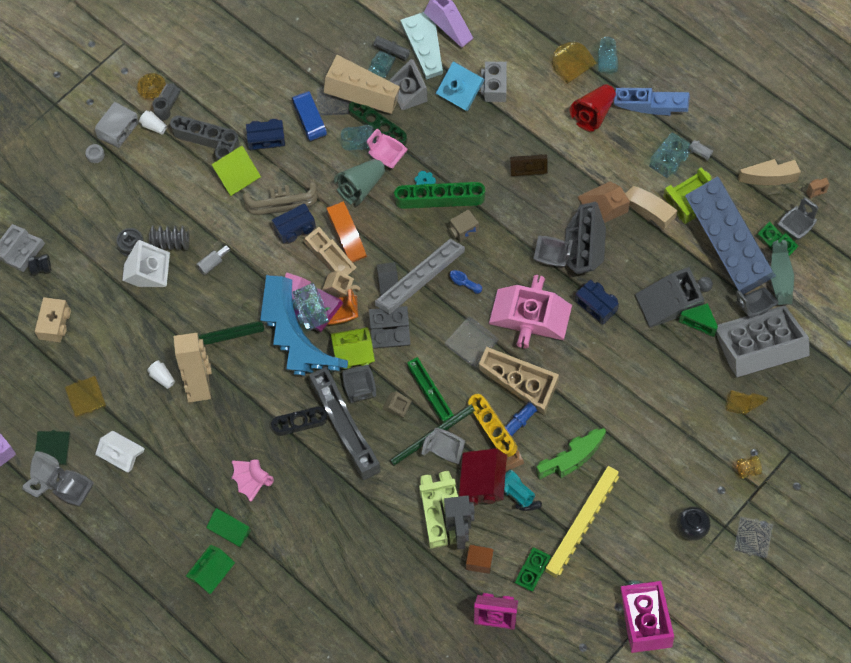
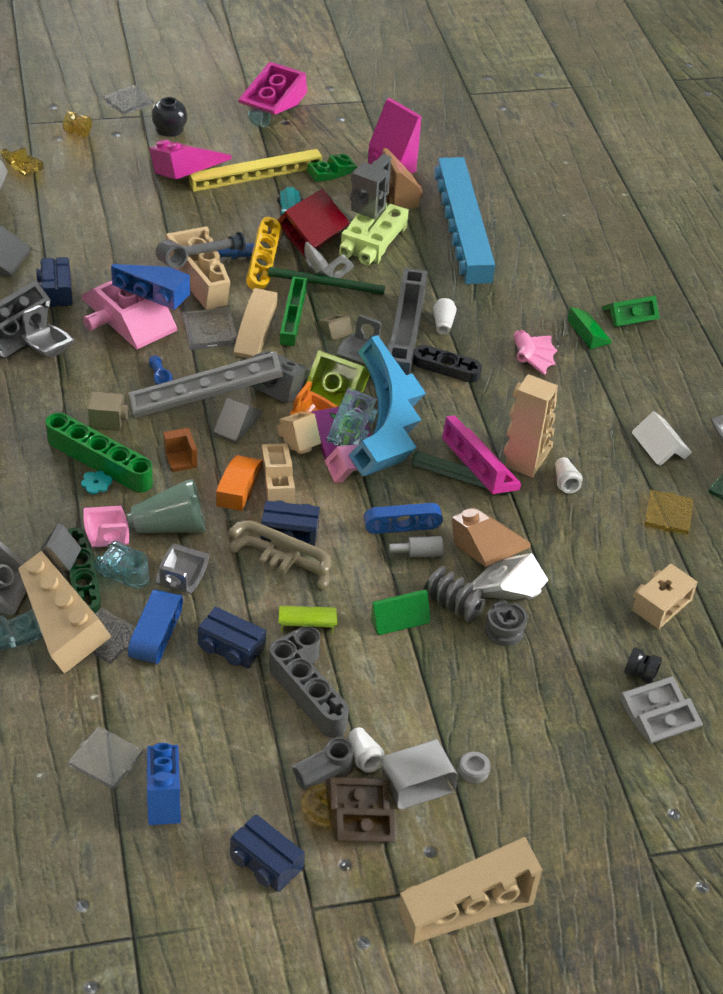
camera: 150 degrees left, 20 degrees down
bright green slope [536,428,606,480] -> none
none -> dark grey slope [39,523,81,571]
none -> clear piece [68,726,143,789]
none -> blue slope [111,264,190,310]
none -> blue slope [147,743,181,825]
none -> dark pink slope [149,140,232,179]
none -> dark grey piece [156,232,246,269]
none -> flat silver piece [156,543,209,594]
none -> dark orange panel [163,427,197,472]
none -> dark blue brick [230,814,305,892]
none -> tan slope [233,288,277,359]
none -> dark brown slope [325,777,396,842]
none -> blue beam [363,503,443,534]
none -> green slope [371,589,430,635]
none -> medium nougat slope [383,148,422,209]
none -> tan wedge [398,837,542,944]
none -> white cone [433,298,457,335]
none -> dark azure brick [434,157,495,284]
none -> dark pink fence [442,415,521,494]
none -> medium nougat slope [452,508,531,567]

